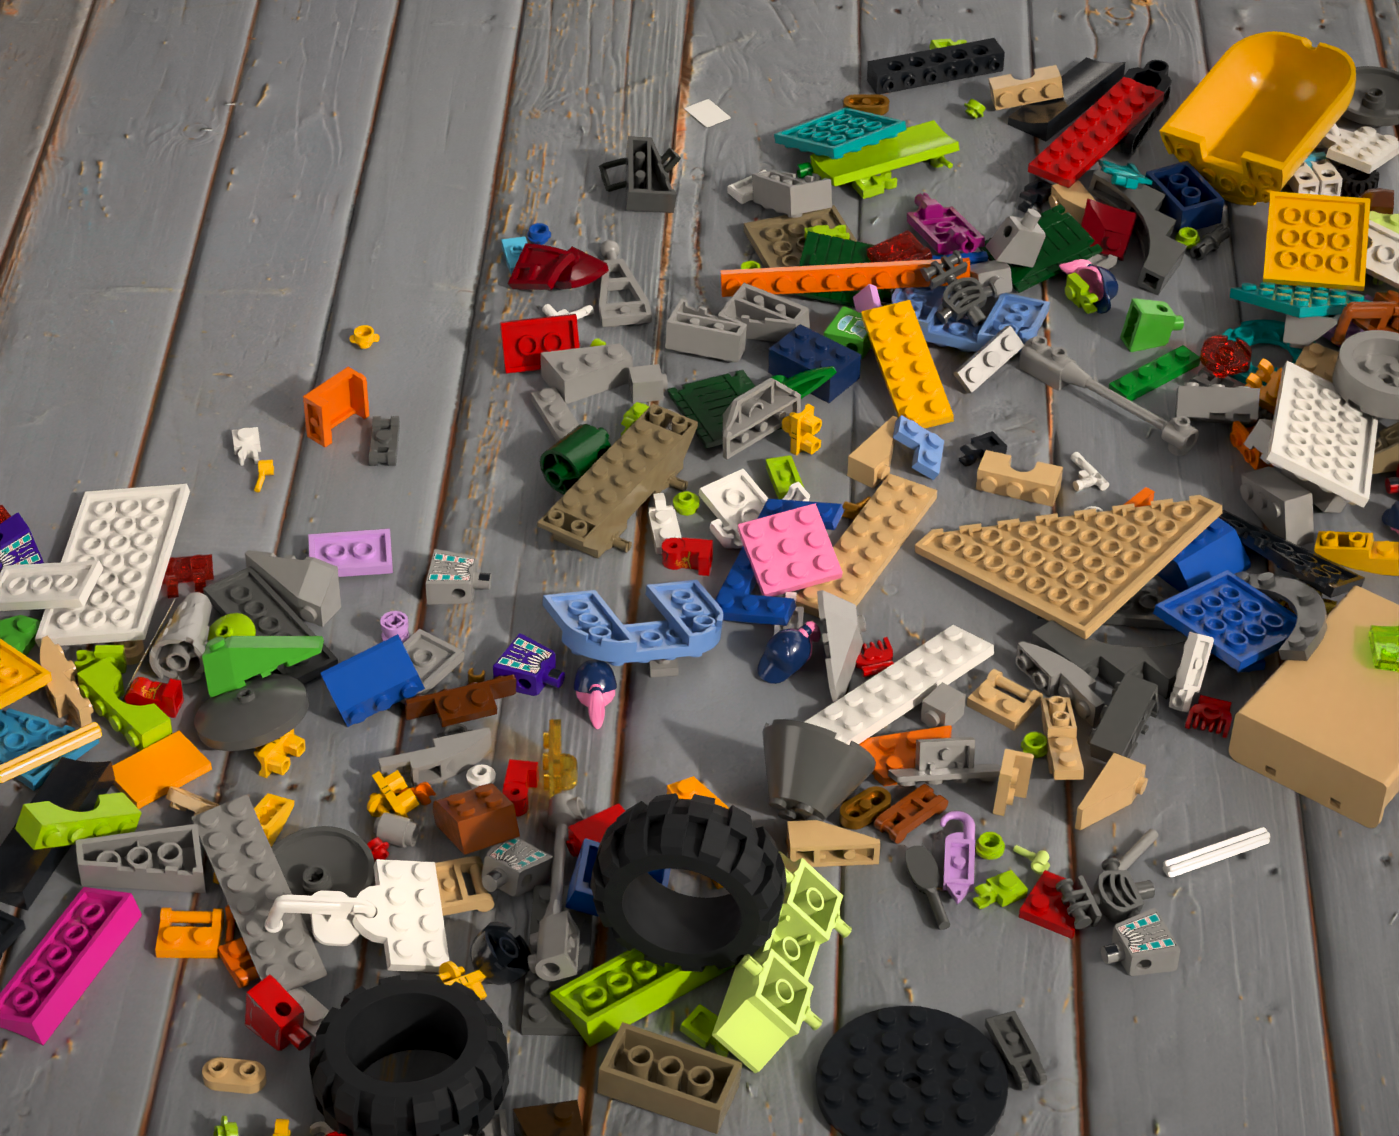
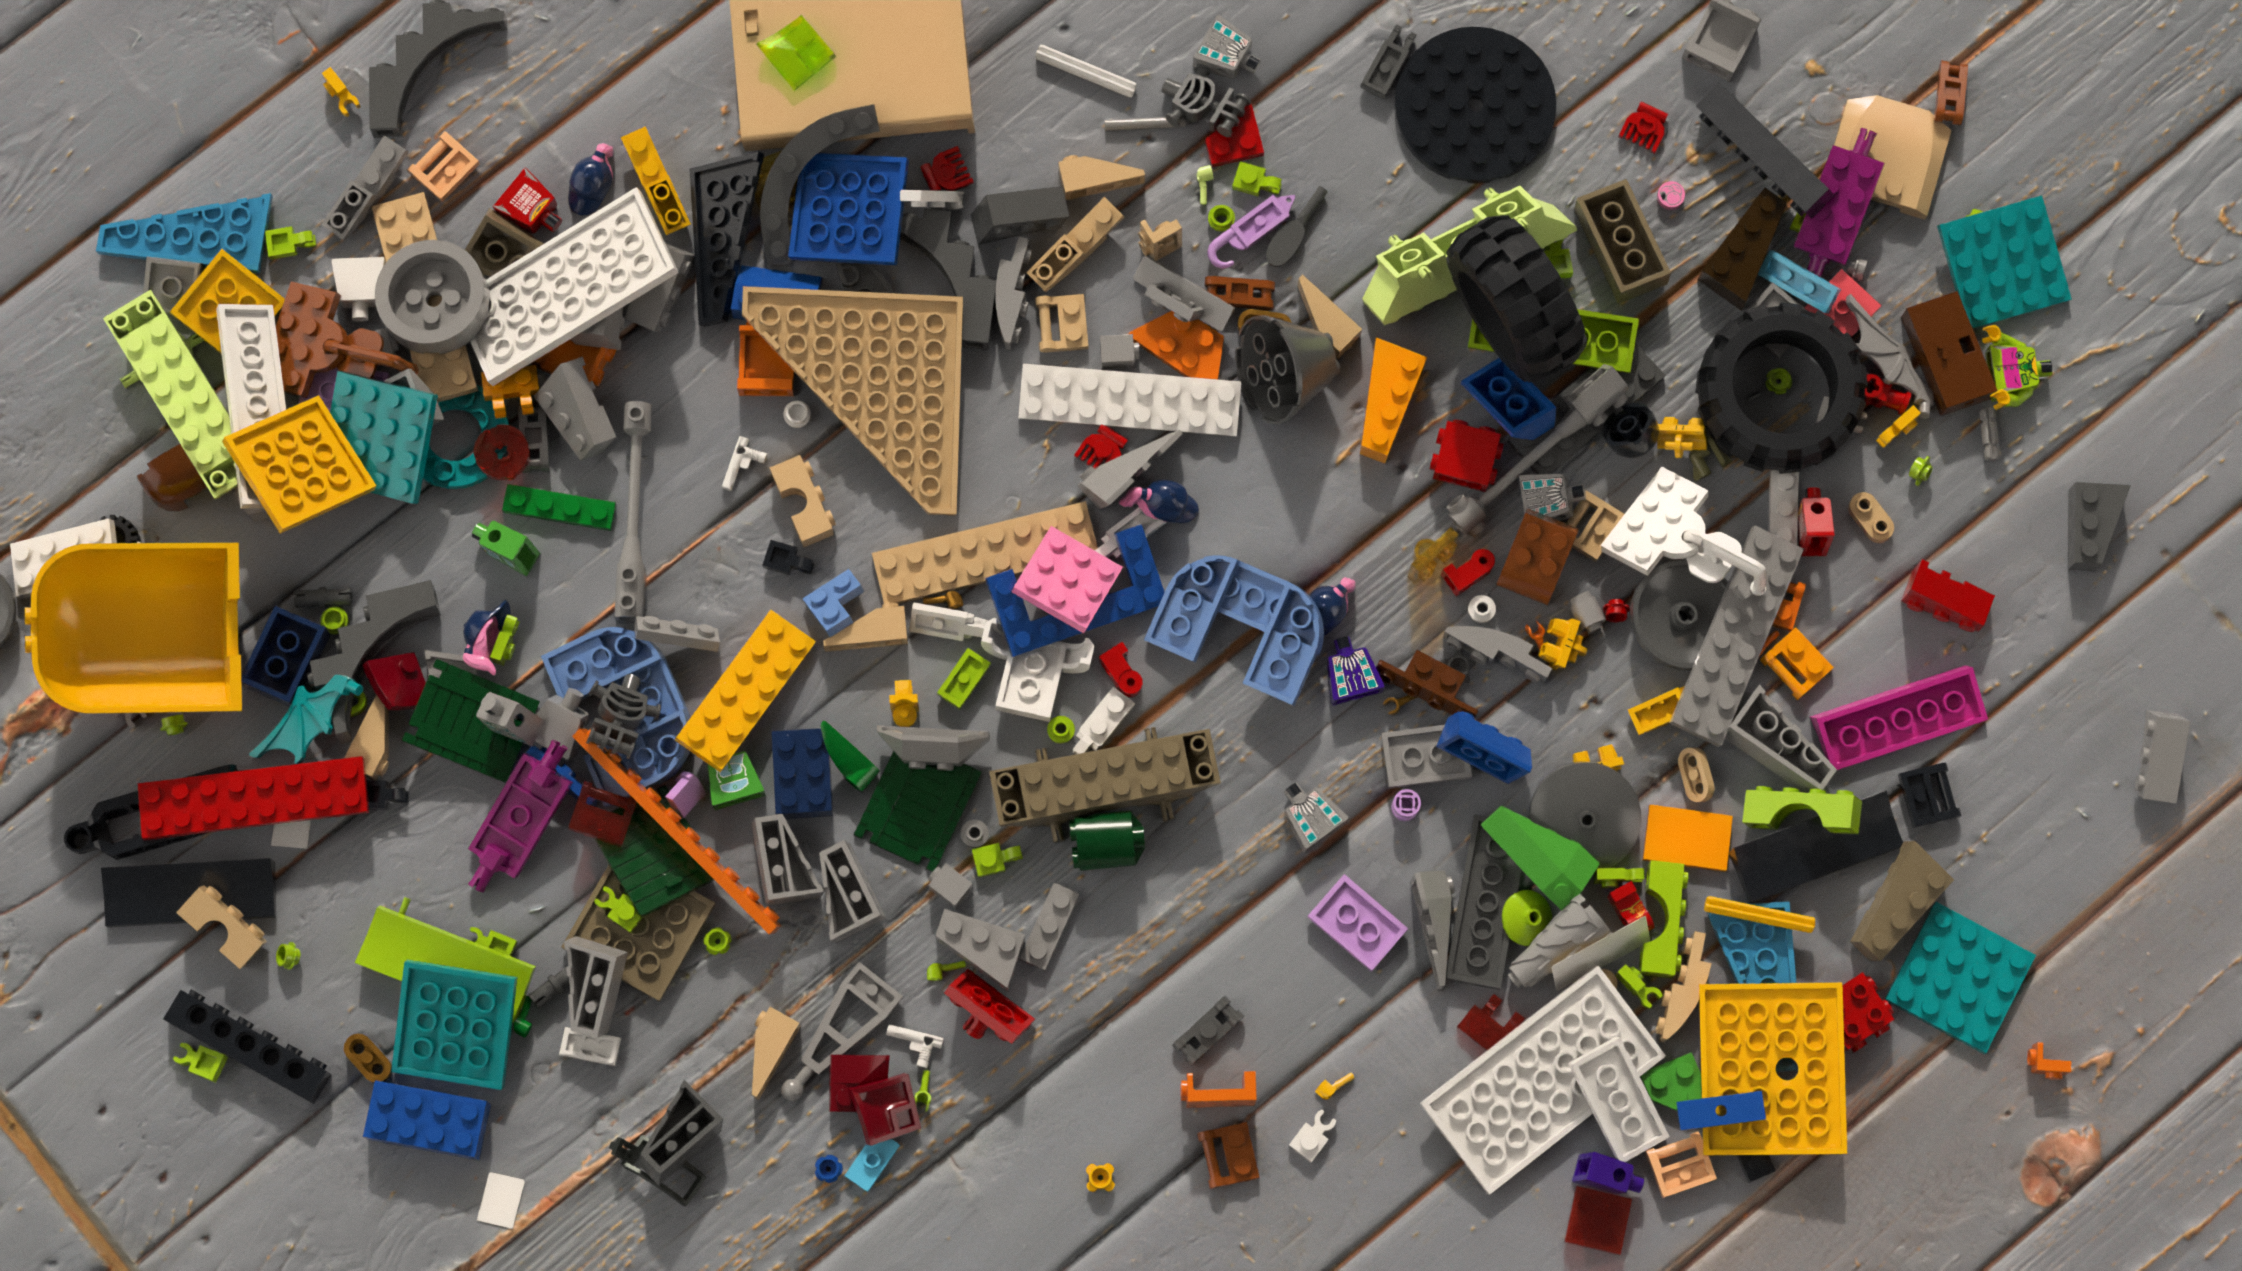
camera: 135 degrees left, 35 degrees up
lime plate [1021,732,1047,758] -> none
none -> blue brick [363,1080,491,1160]
none -> tan slope [752,1007,801,1100]
none -> white hinge [909,603,988,641]
none -> lime hand [914,1070,931,1112]
none -> dark orange plate [1197,1122,1260,1189]
none -> lime plate [1594,868,1644,888]
none -> red wedge [1901,559,1995,632]

